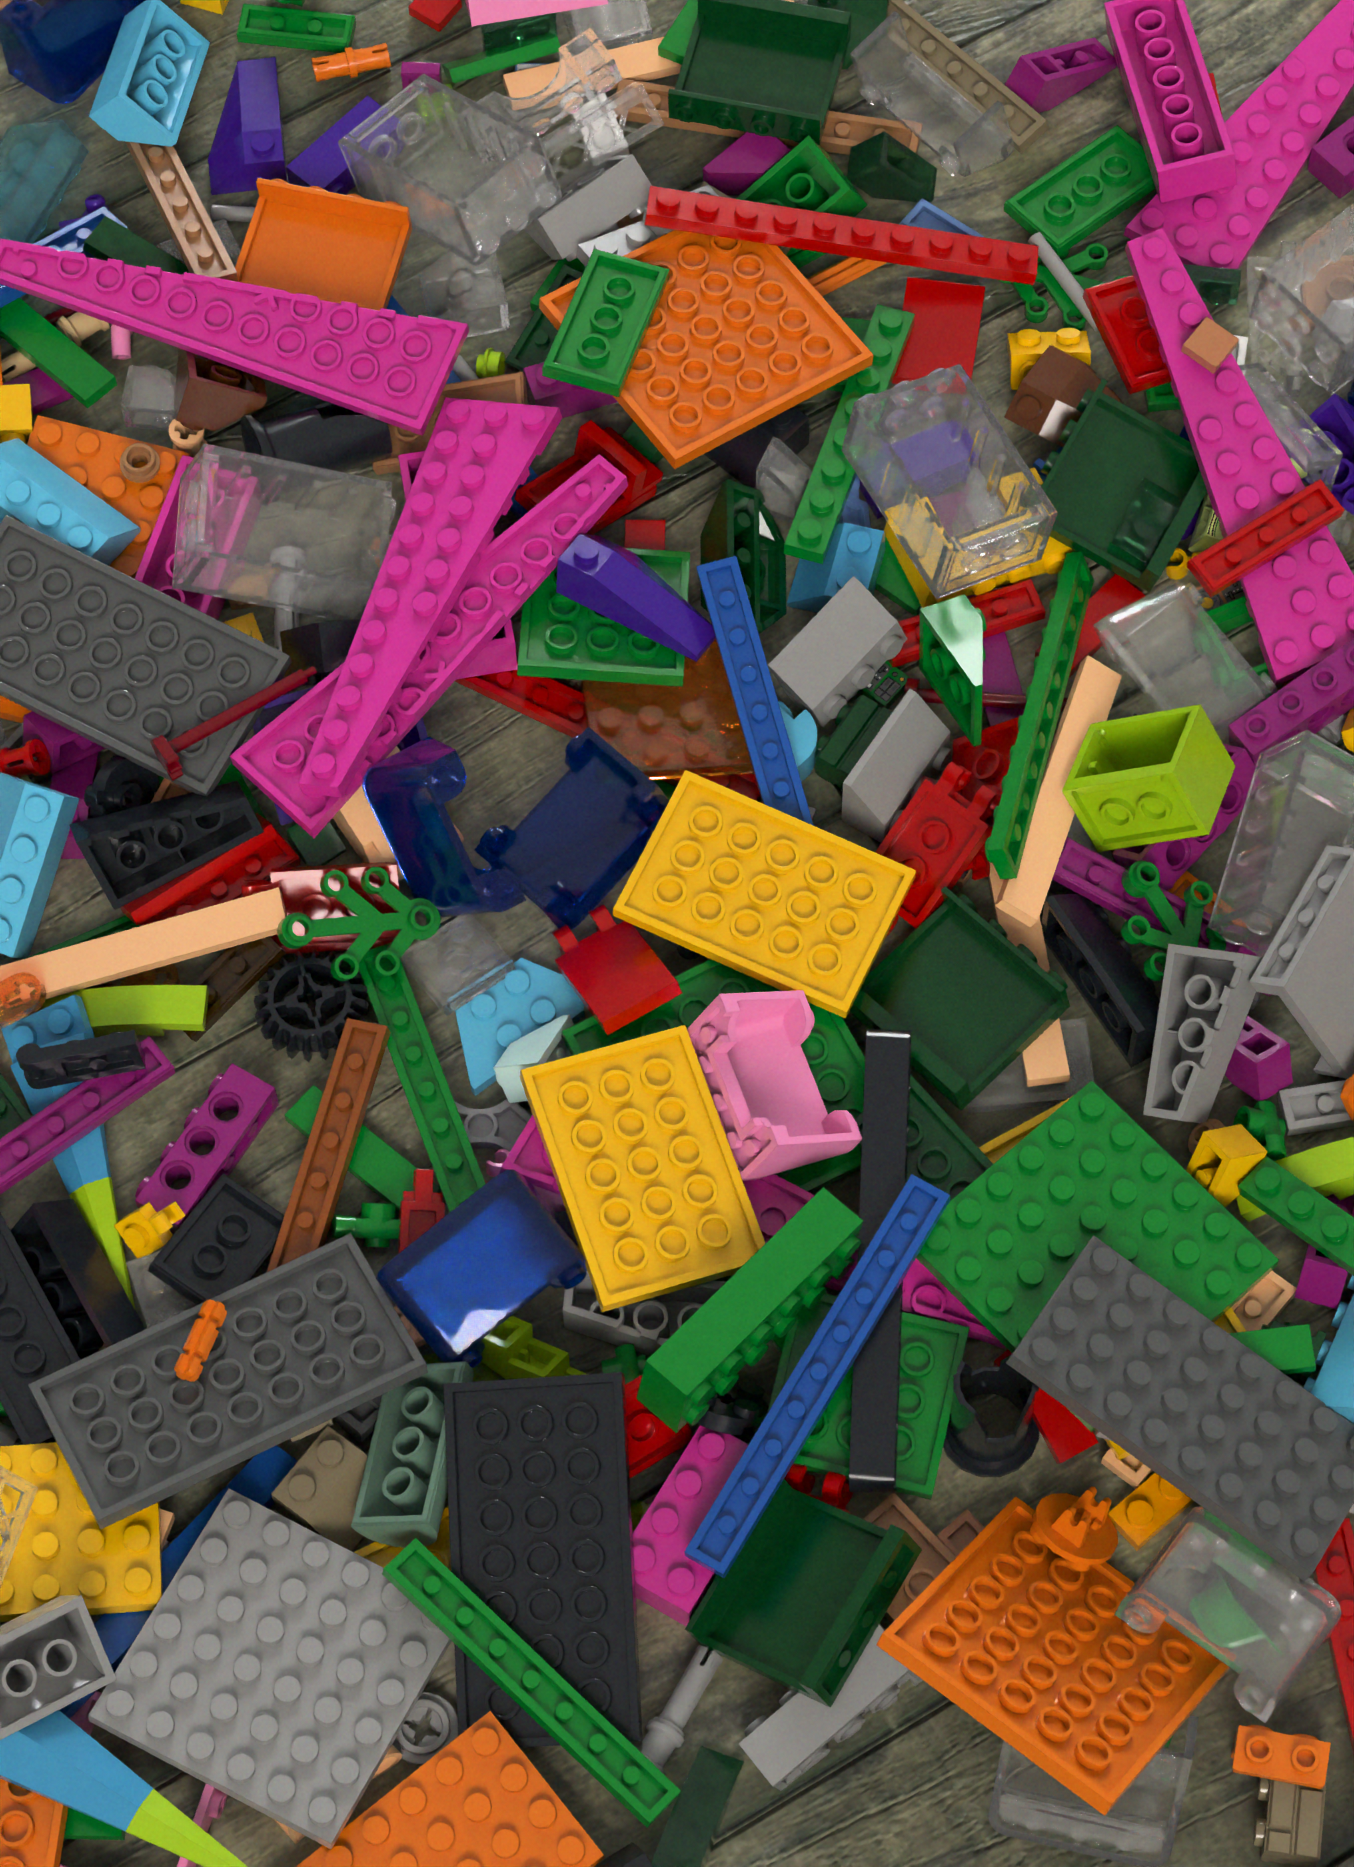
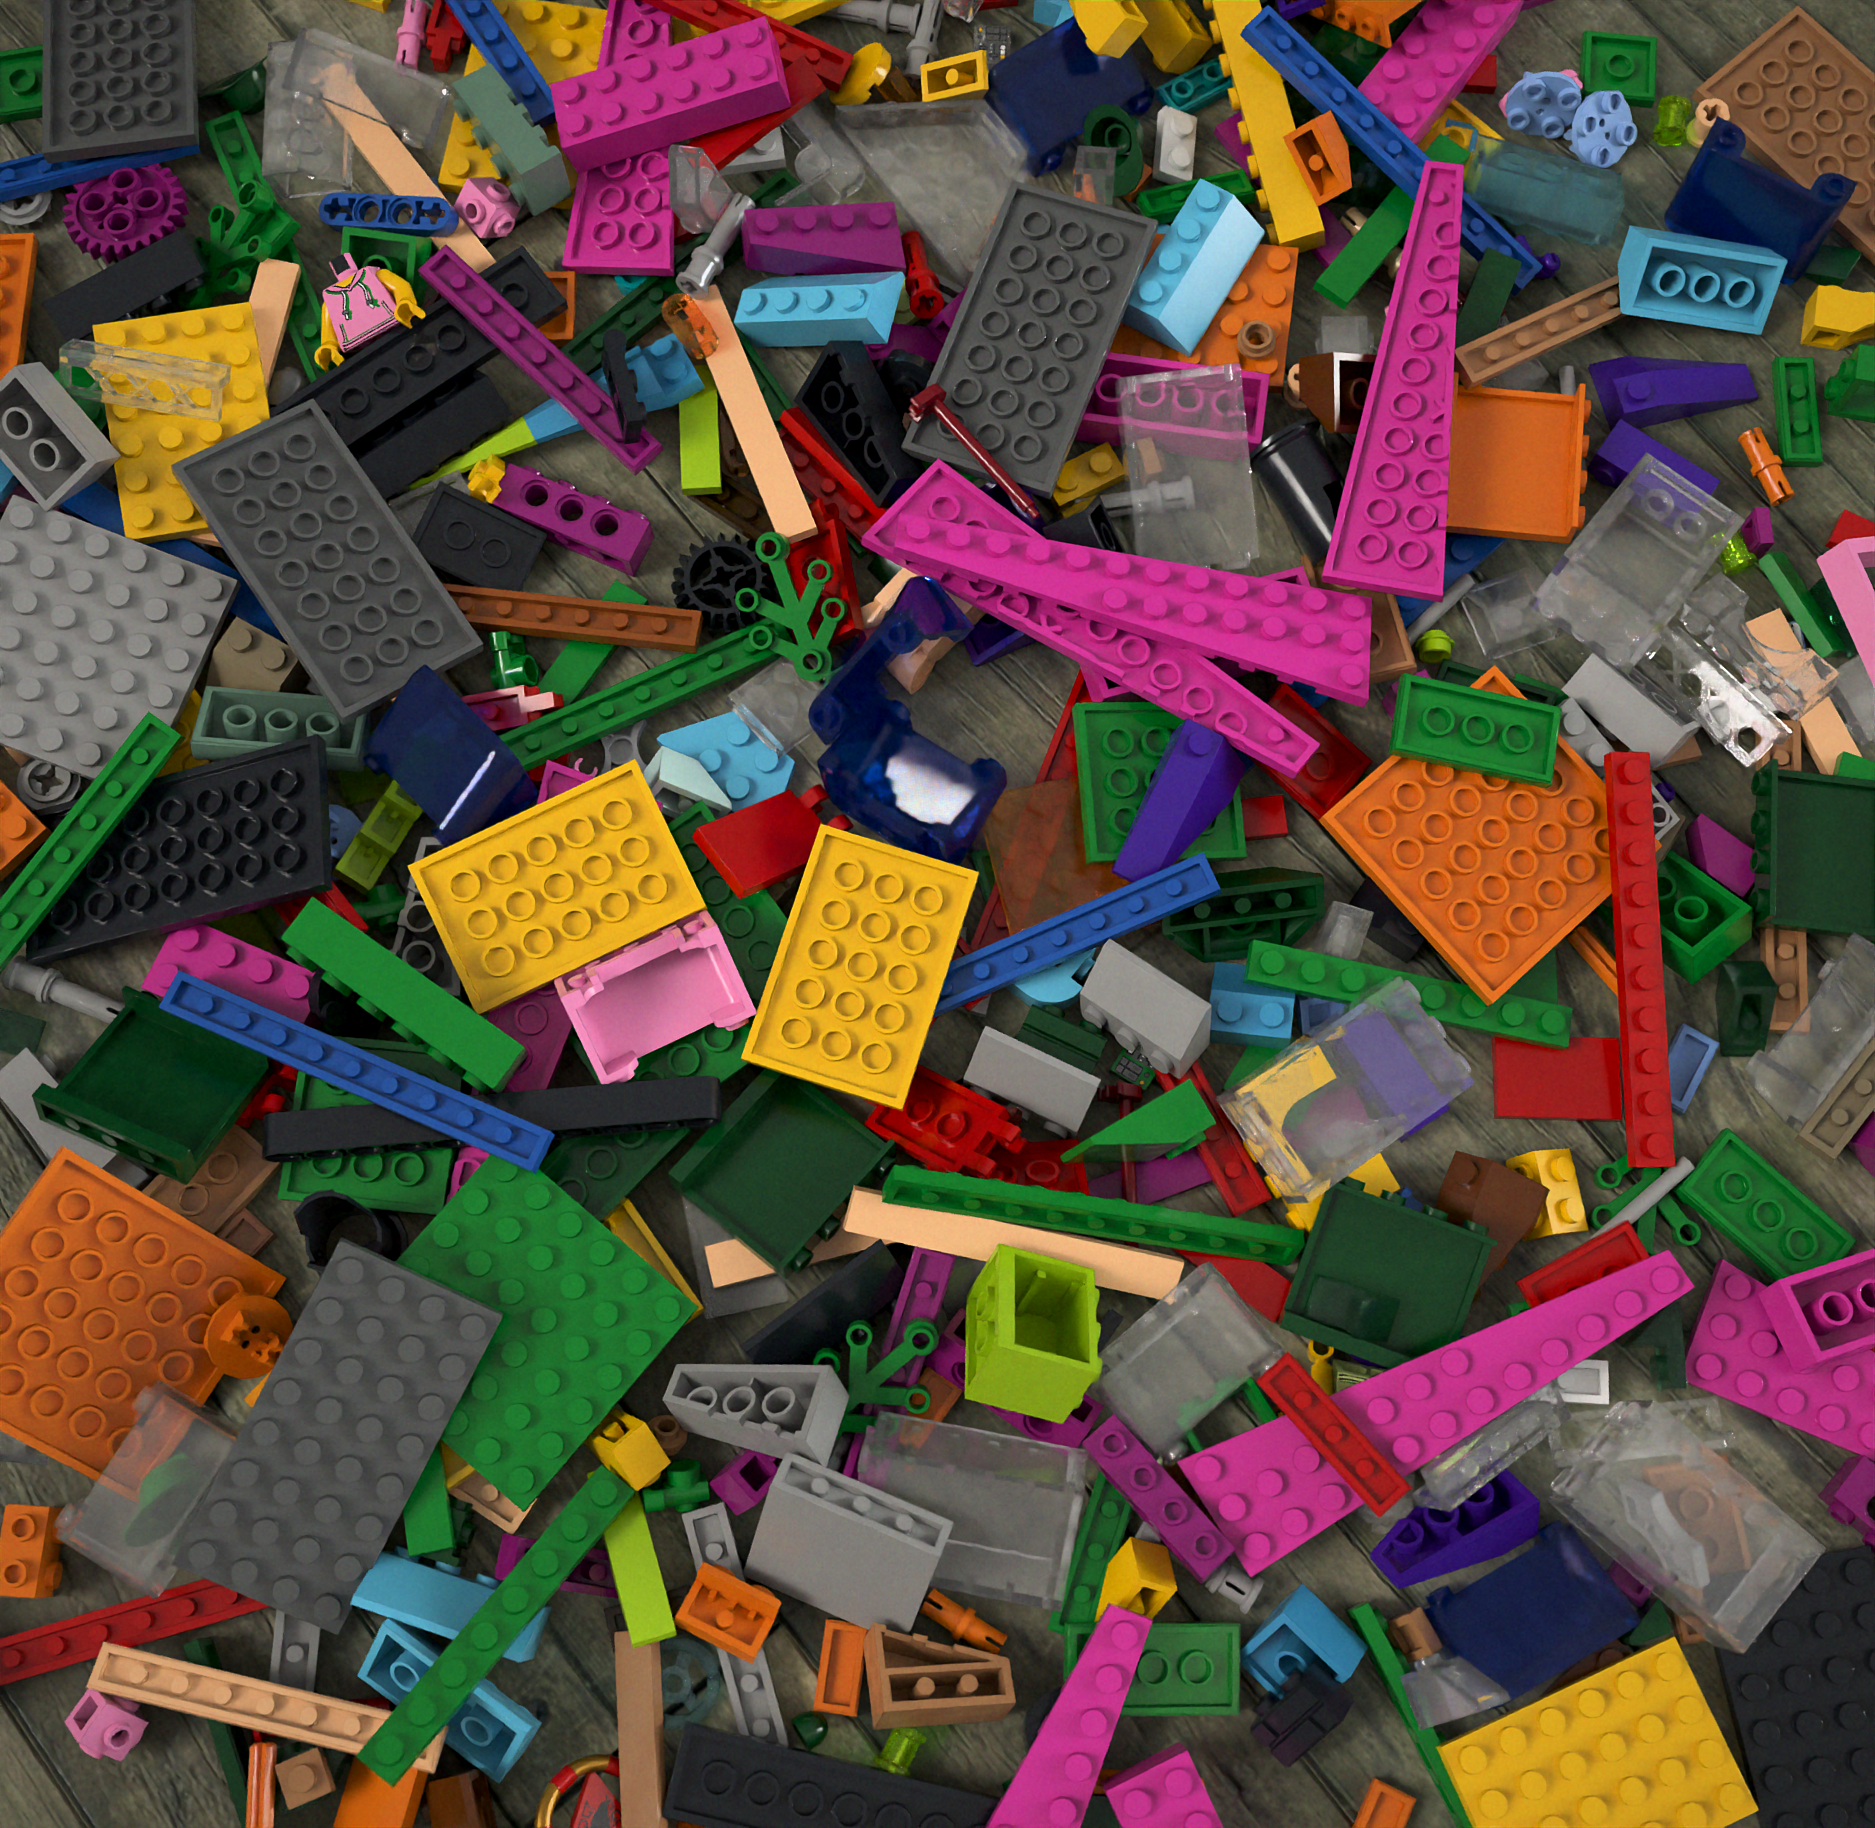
camera: 80 degrees right, 10 degrees up
orange axle [174,1299,227,1382] -> none
red panel [574,420,663,502] -> none
nougat tile [1181,316,1239,374] -> none

